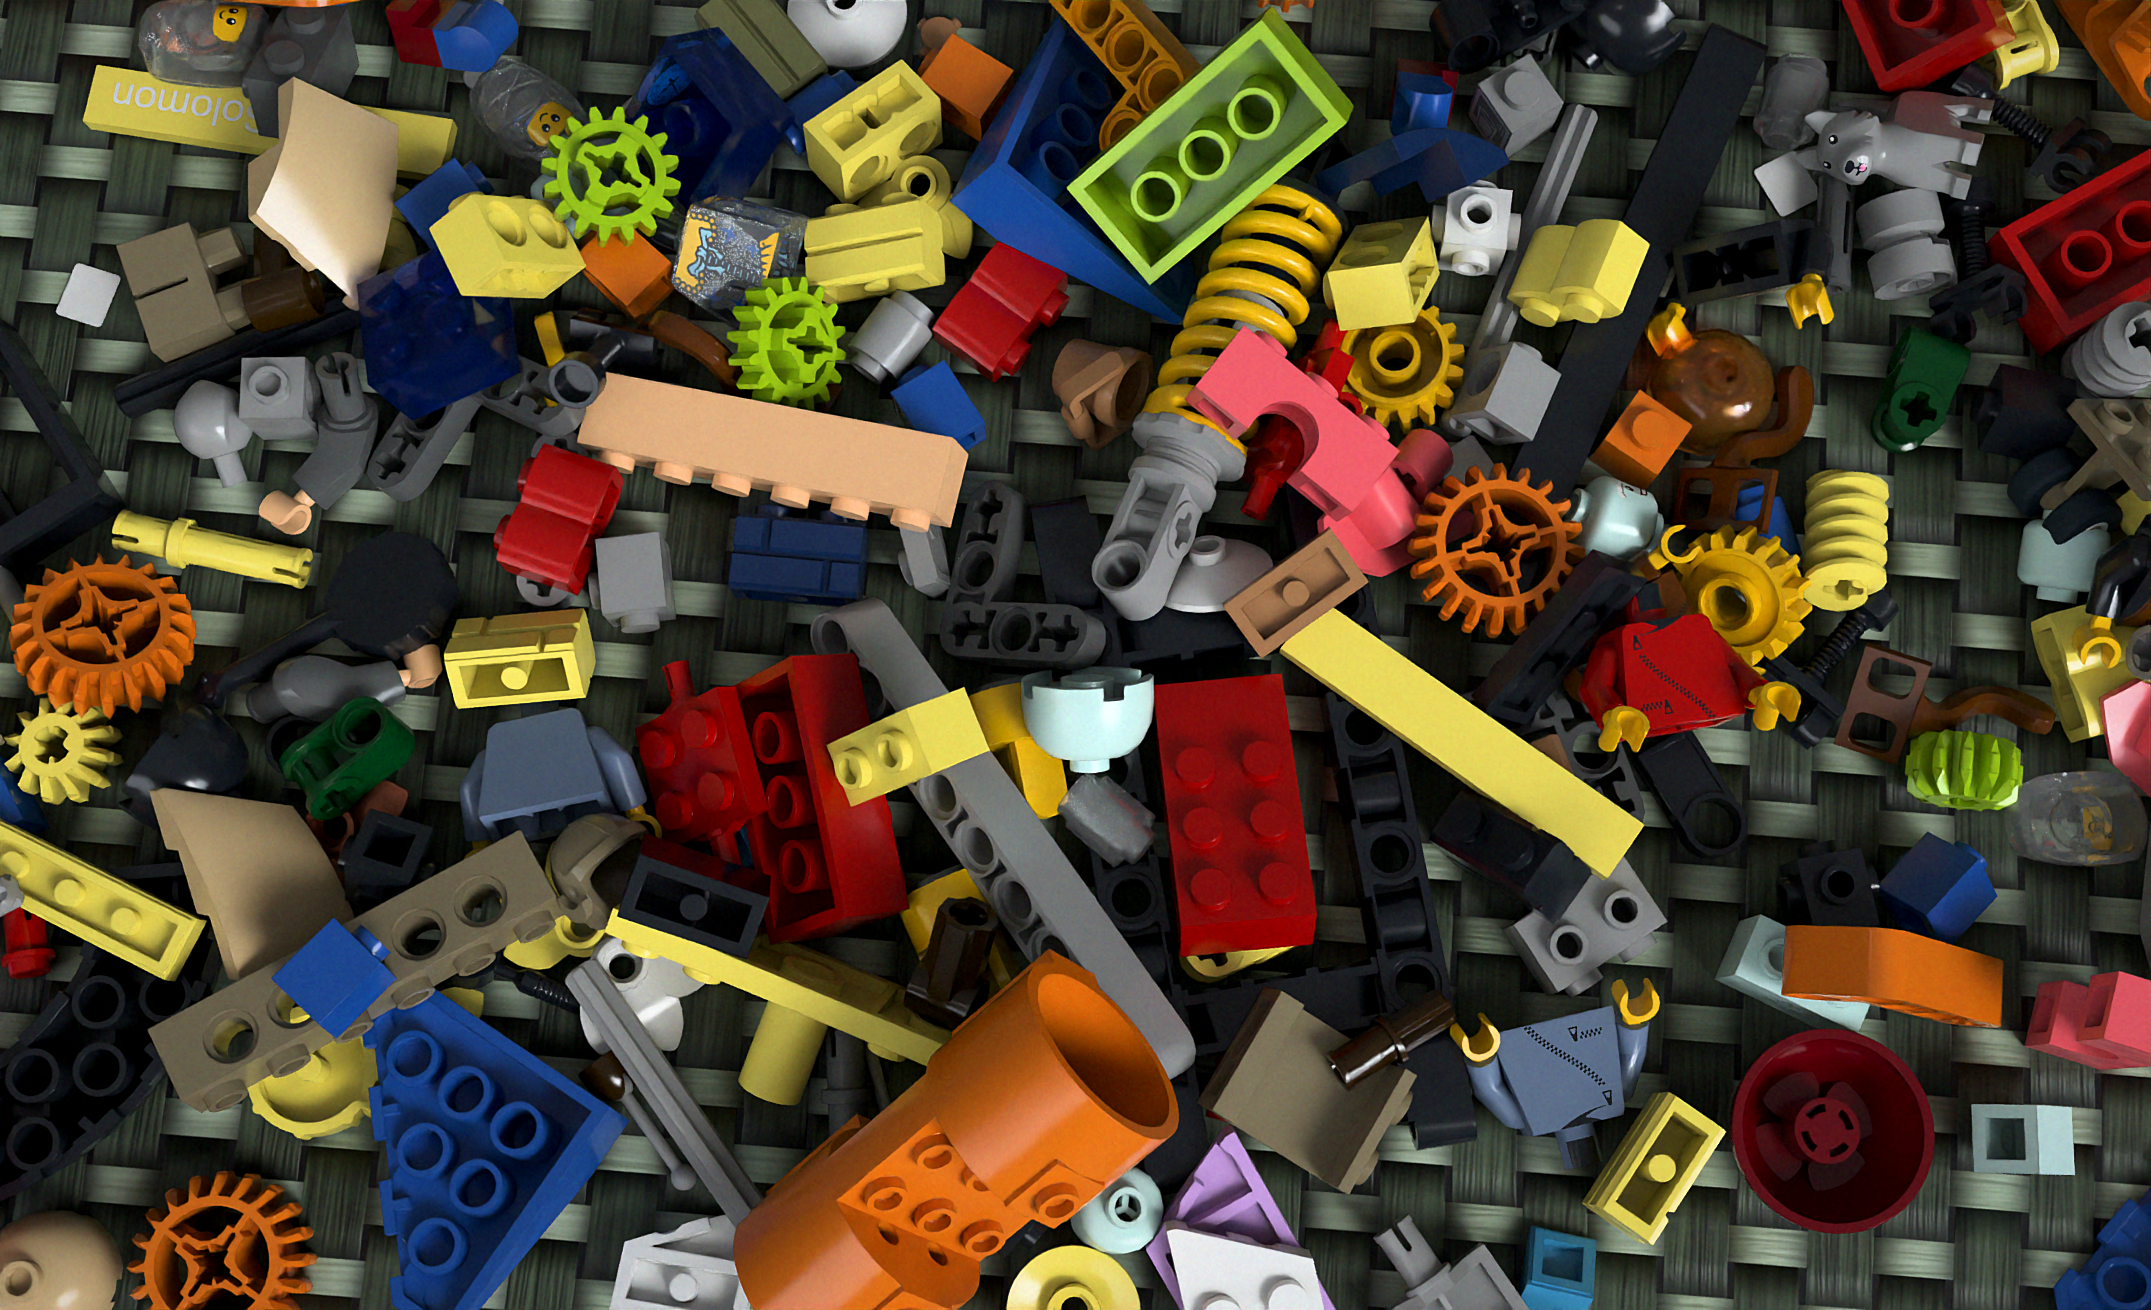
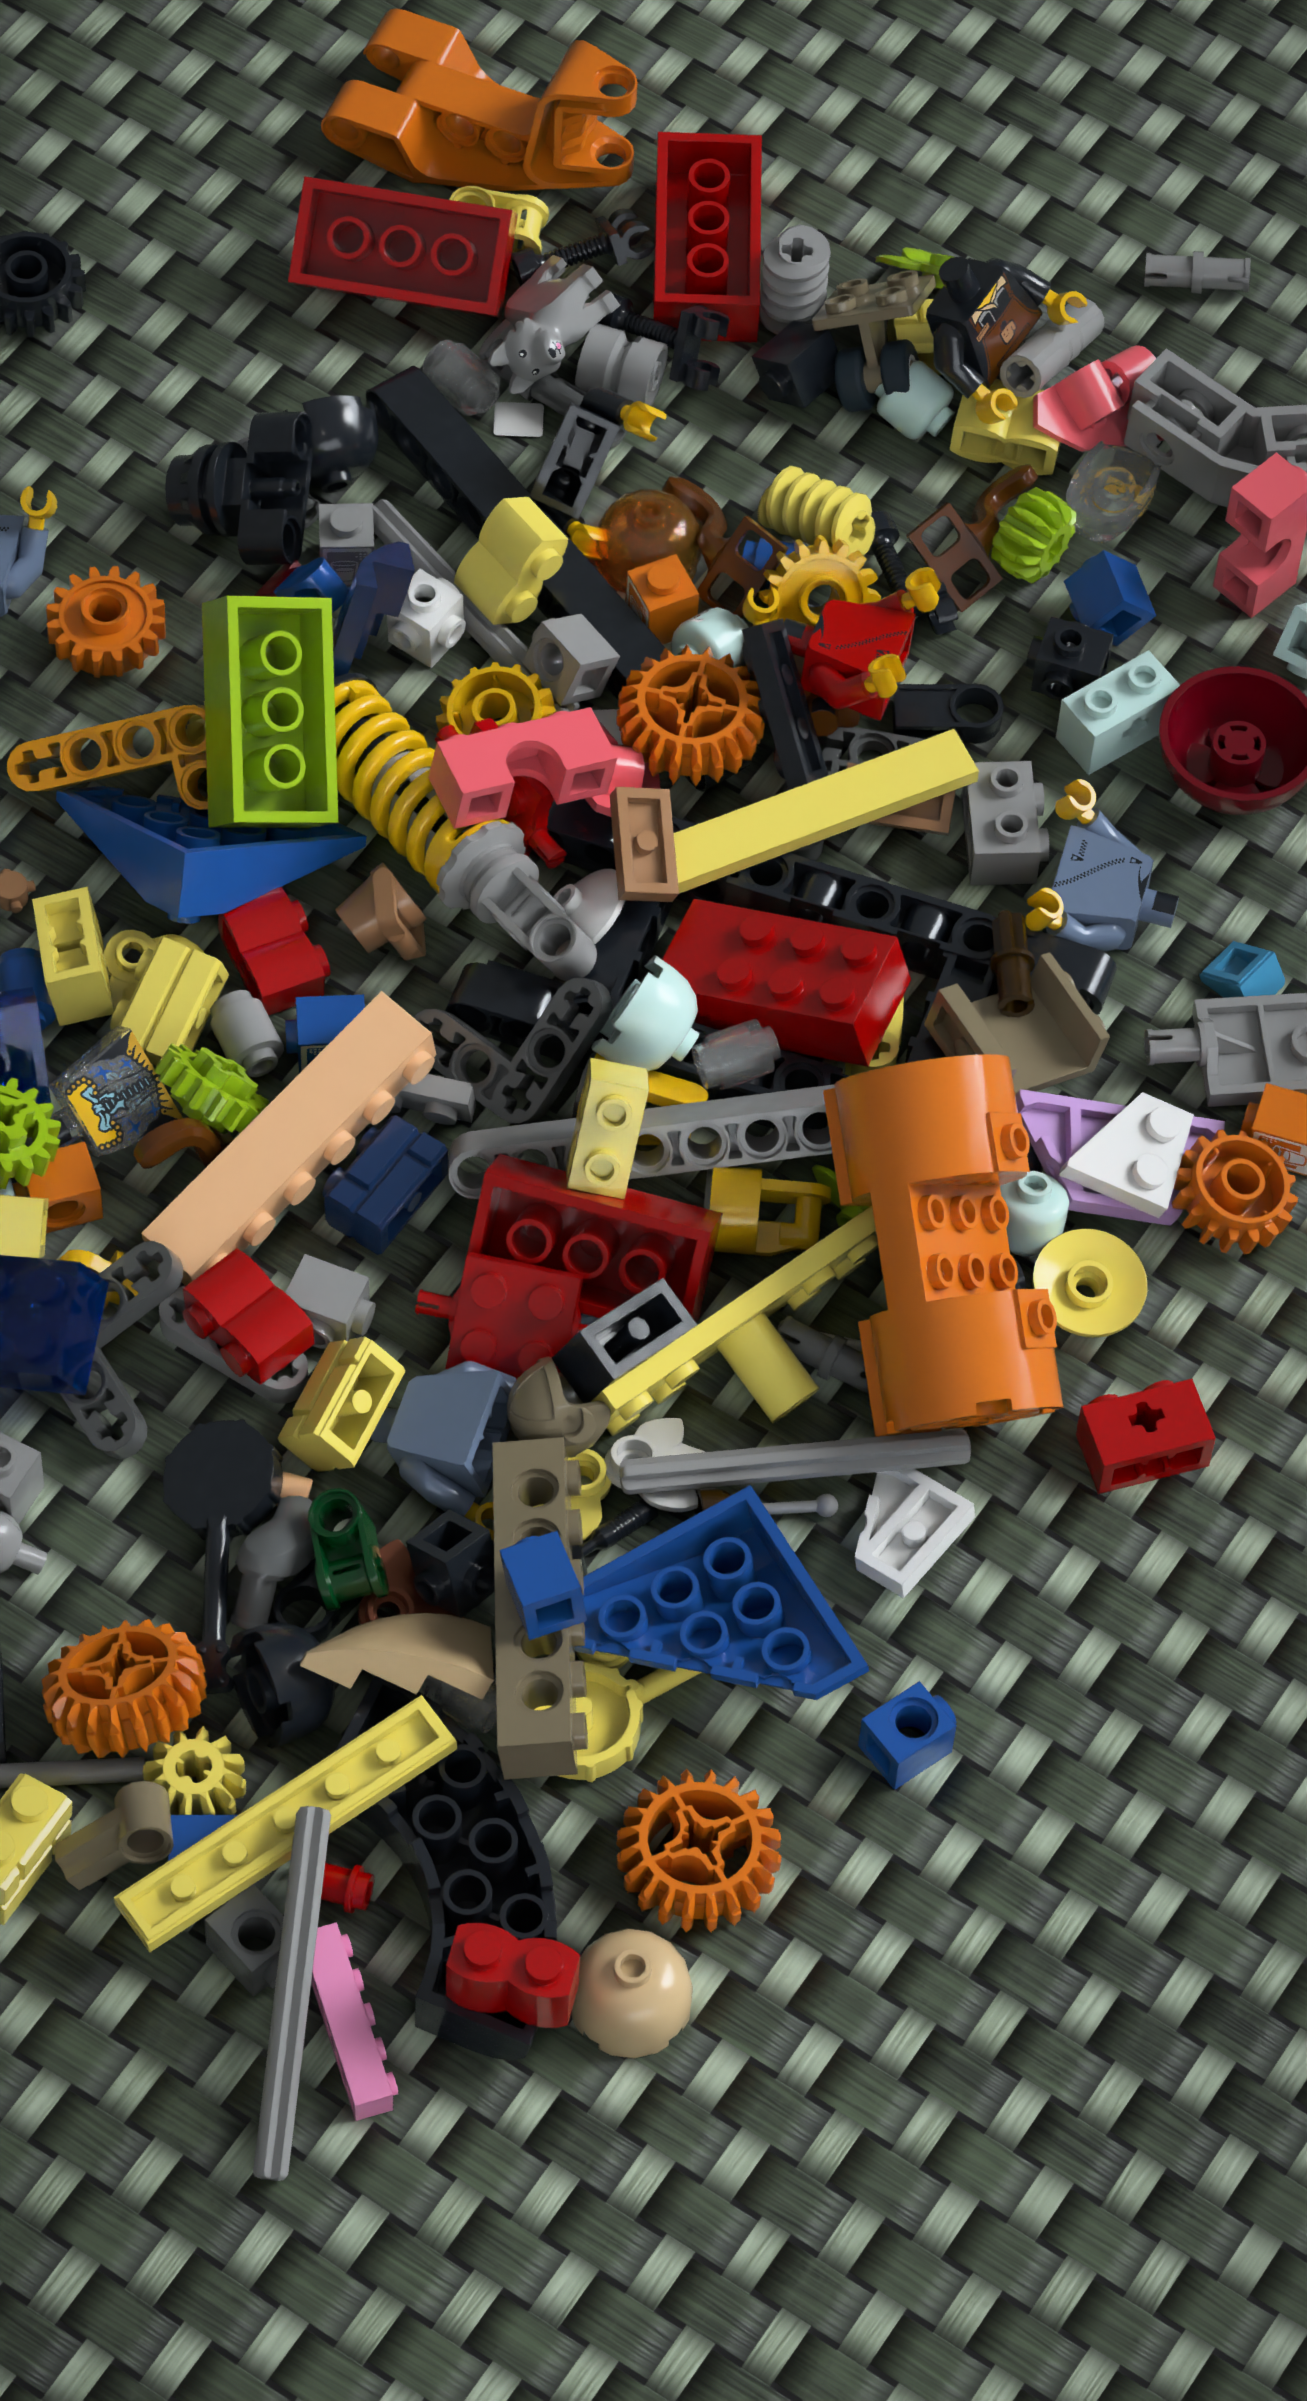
camera: 65 degrees left, 20 degrees down
light yellow pin [112,510,313,589] -> none
dark grey arm [259,352,378,535] -> none
black bar [548,307,665,409] -> none
dark brown piece [903,896,999,1030] -> none
orange brick [917,33,1015,142] -> none
light yellow brick [1323,216,1440,331] -> none
black brick [1429,787,1591,924] -> none
light yellow brick [1582,1092,1726,1245] -> none
orange beam [1781,925,2004,1028] -> none
dark green piece [1870,325,1971,454] -> none

